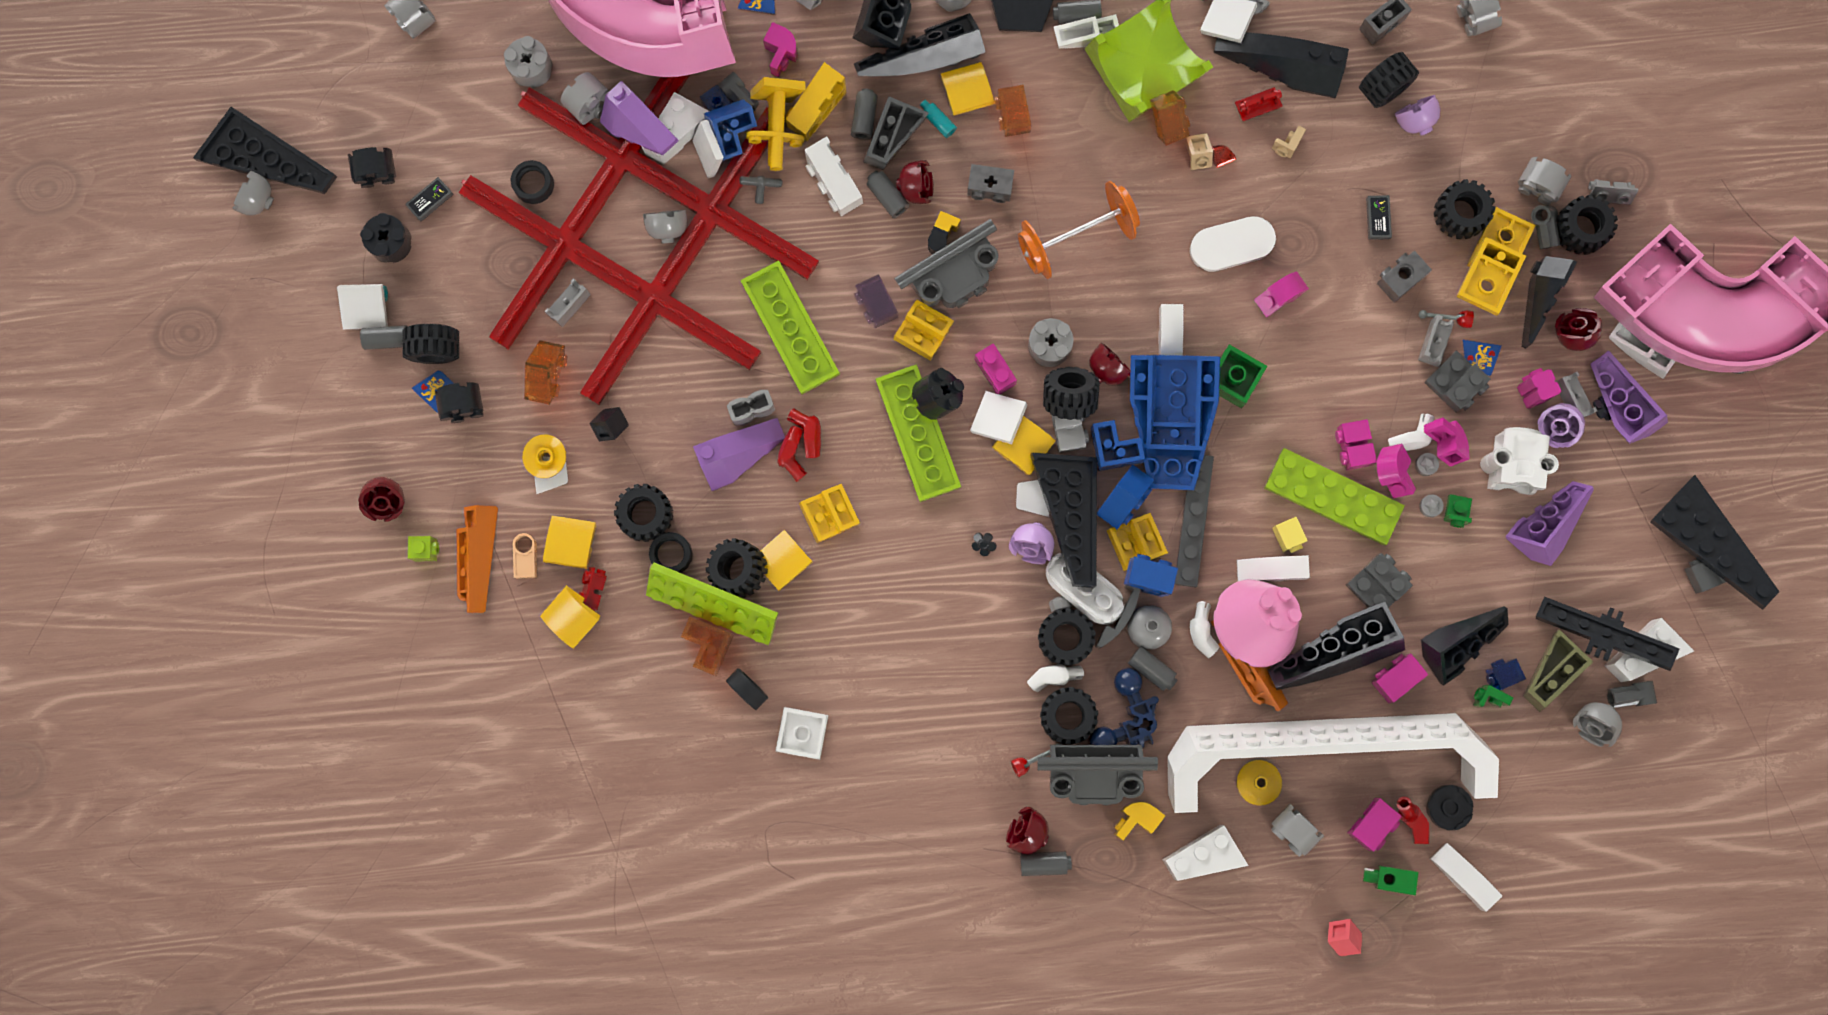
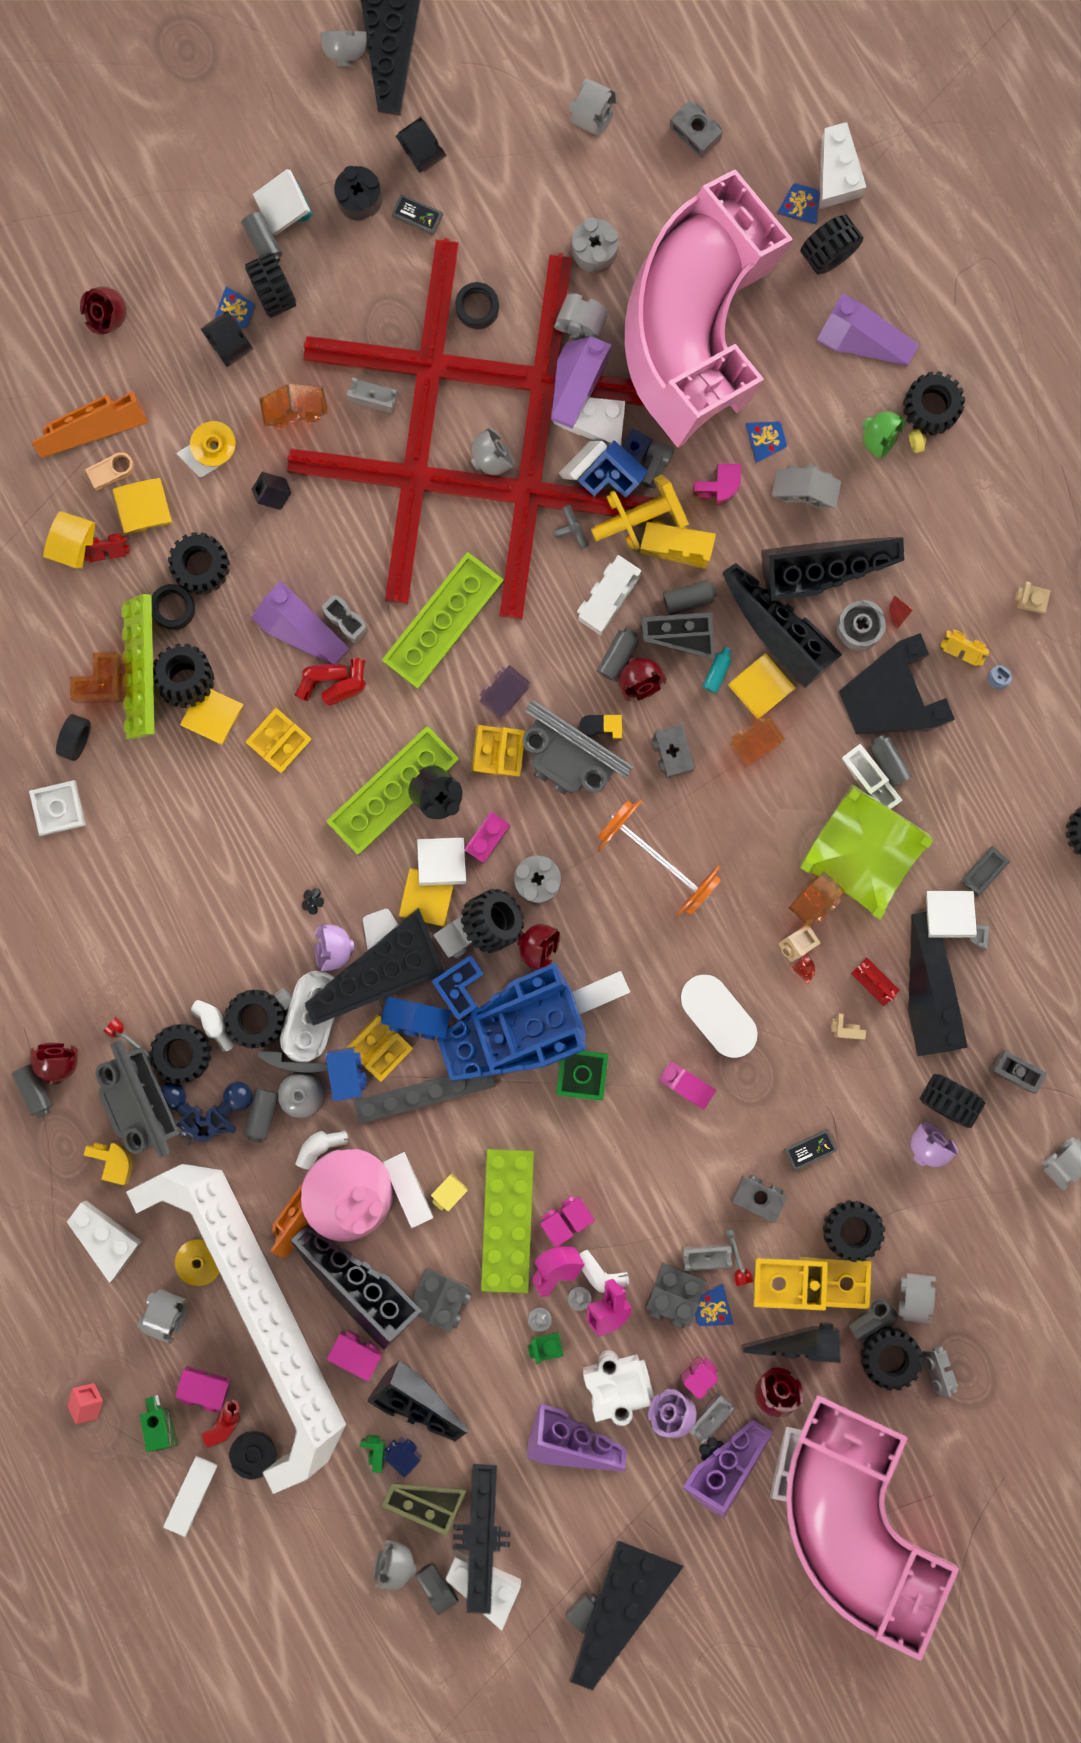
camera: 65 degrees right, 5 degrees up
lime brick [408,536,439,562] -> none

